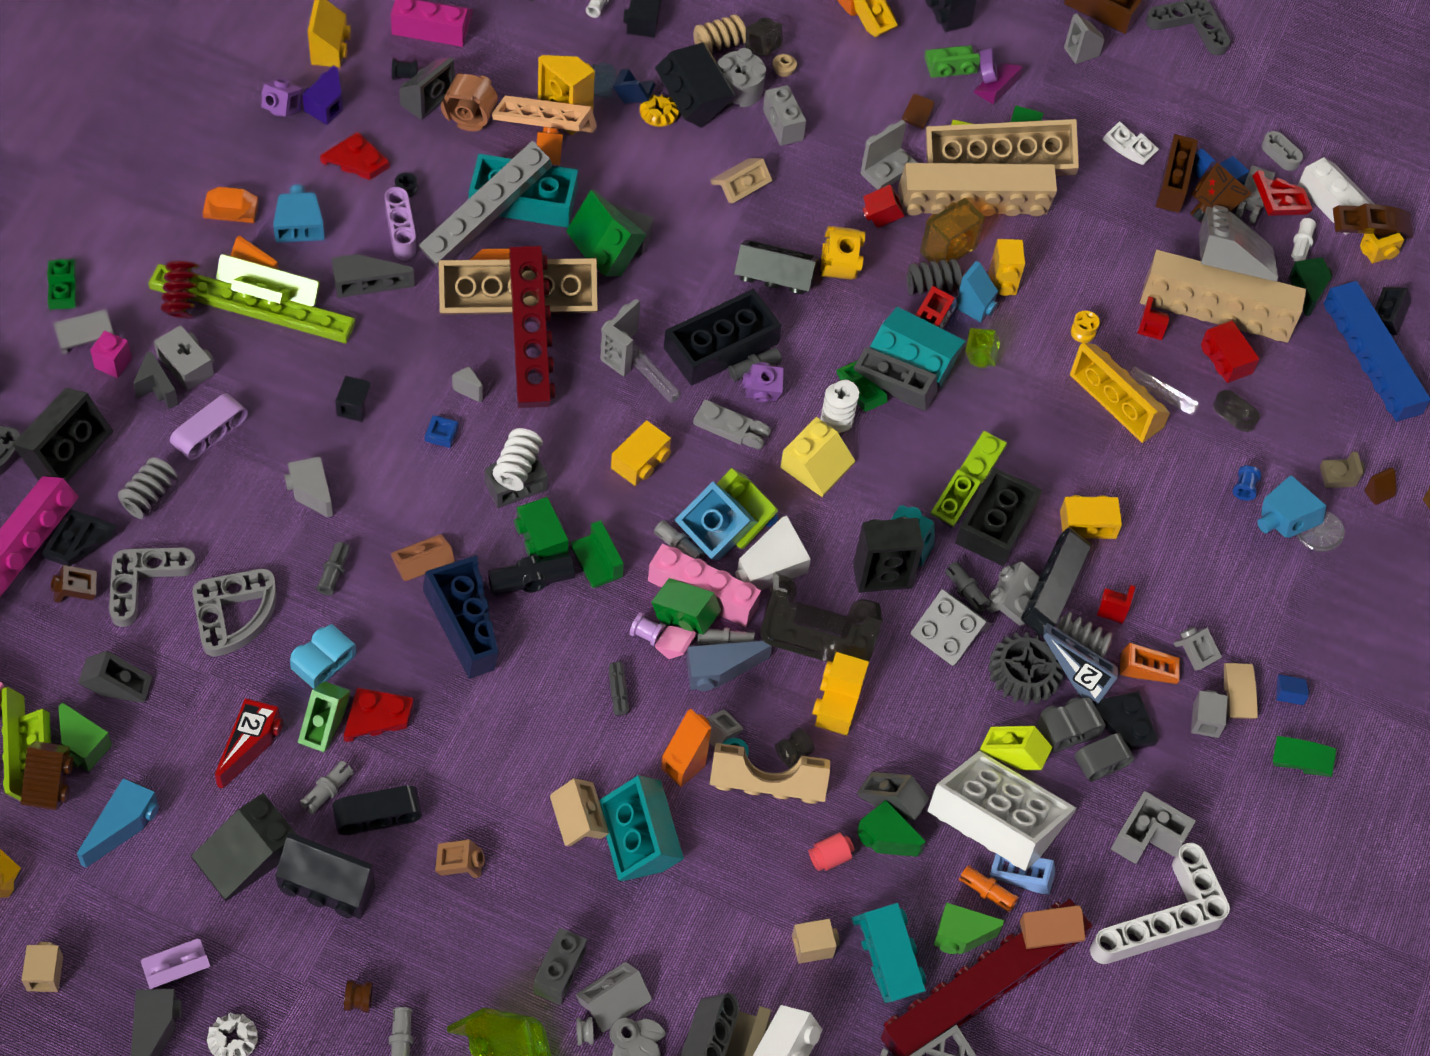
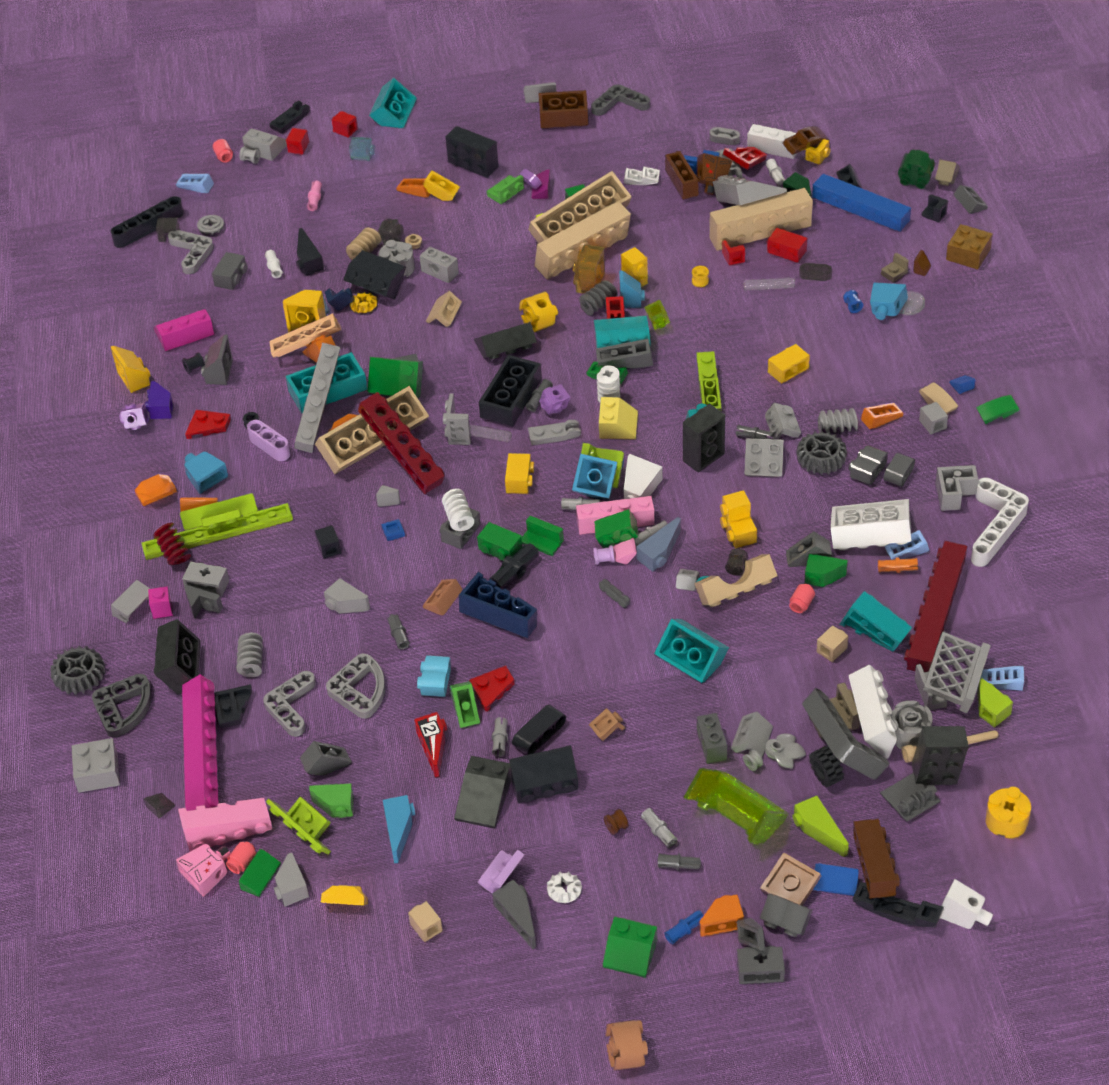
camera: 25 degrees left, 10 degrees down
reddish brown brick [20,741,74,810] -> none
green slope [47,259,76,310] -> none
reddish brown bracket [50,565,97,603] -> none
lavender beam [170,393,248,460] -> none
dark grey slope [331,254,415,298] -> none
nougat brick [441,73,498,131] -> none
tan panel [550,778,610,846] -> none
orange slope [661,708,711,787] -> none
clear smoke windscreen [761,573,883,662] -> none
light grey bracket [860,120,917,190] -> none
red brick [862,185,905,228] -> none
reddish brown slope [902,93,935,130] -> none
bright green slope [933,902,1004,954] -> none
pearl dark grey brick [955,467,1042,567] -> none
neon yellow slope [980,726,1052,770] -> none
nougat slope [1020,905,1085,949] -> none
black beam [1021,527,1092,637] -> none
sand blue slope [1043,623,1118,703] -> none
light grey slope [1064,14,1105,64] -> none
yellow slope [1070,342,1170,443] -> none
black wing [1092,691,1158,751] -> none
red panel [1096,585,1136,624] -> none
light grey bracket [1173,626,1222,670] -> none

